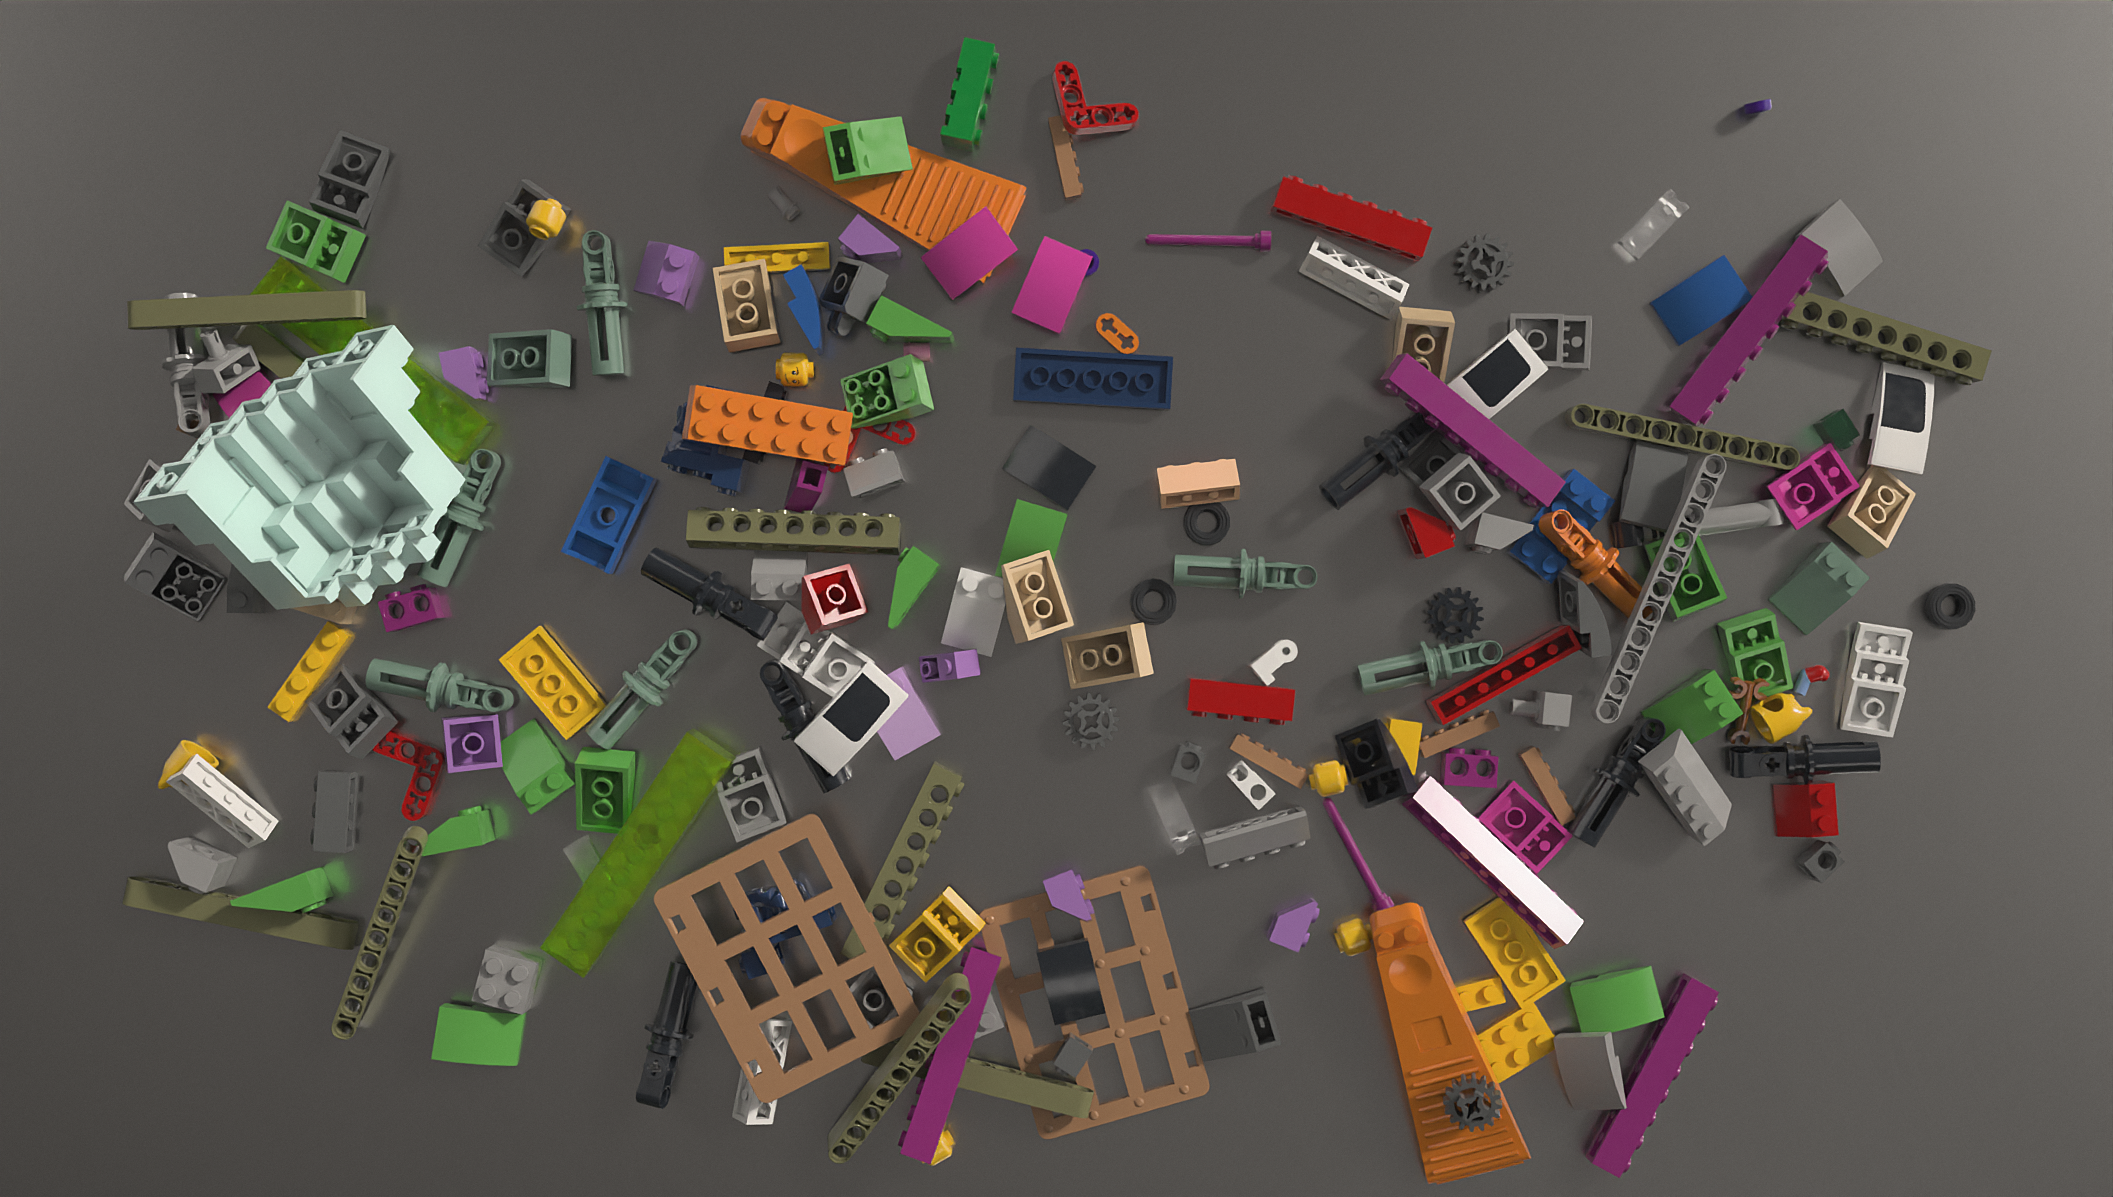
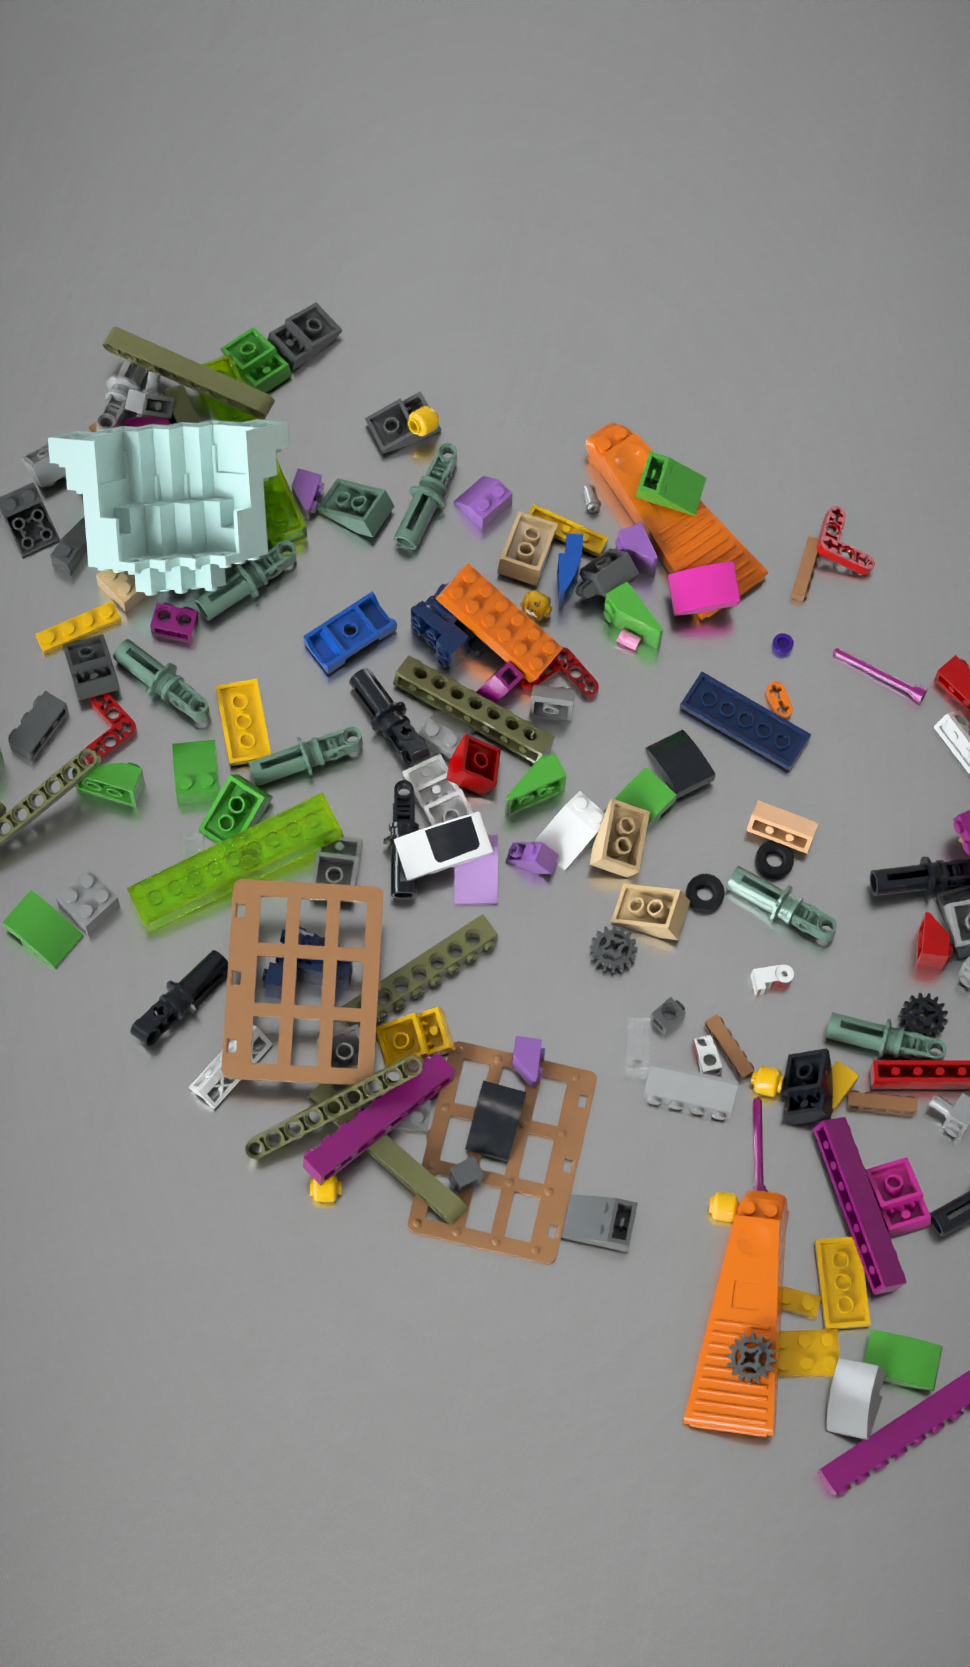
camera: 30 degrees right, 20 degrees down
medium lavender slope [441,714,503,773] -> none
bright green slope [840,354,934,429] -> none
green wedge [940,37,999,152] -> none
dark pink slope [1011,236,1093,334] -> none
red brick [1186,678,1295,725] -> none
medium lavender slope [1266,898,1320,952] -> none
magenta brick [1439,748,1499,788] -> none
medium nougat piece [1518,746,1576,826] -> none

